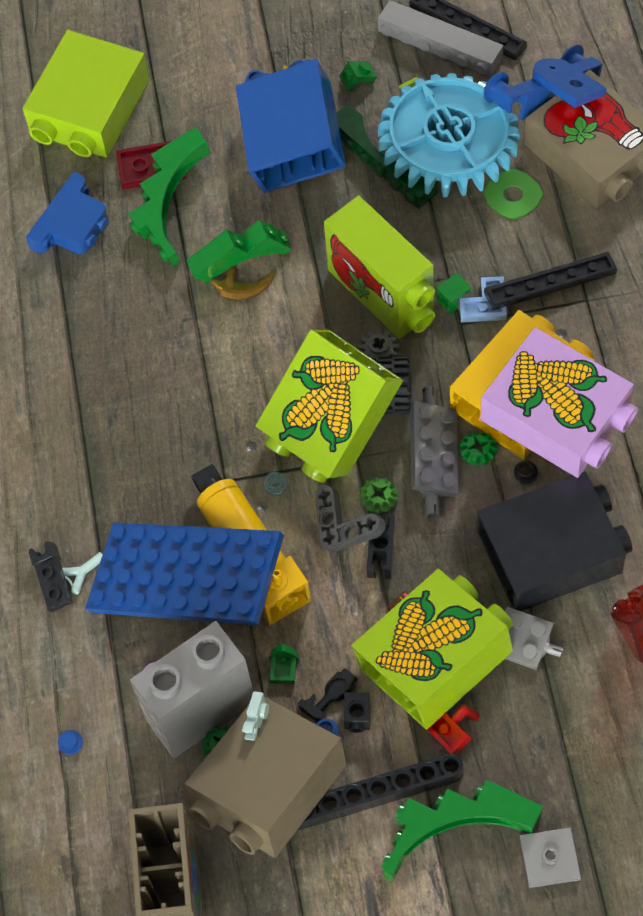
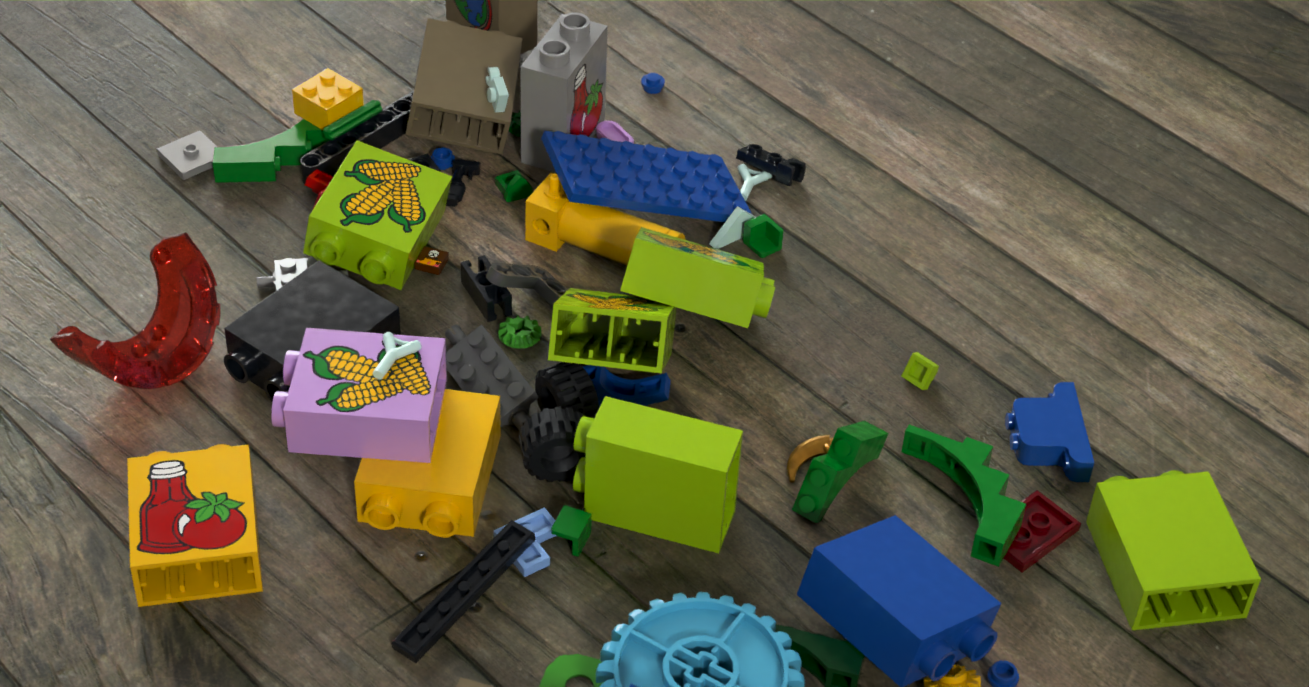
camera: 140 degrees right, 20 degrees down
none -> yellow brick [292,68,364,130]
none -> green axle [323,100,383,140]
none -> light aqua piece [373,332,422,380]
none -> black tyre [519,407,586,482]
none -> lime brick [620,227,775,328]
none -> light aqua tile [709,206,755,249]
none -> green panel [743,214,784,258]
none -> lime tile [901,352,939,390]

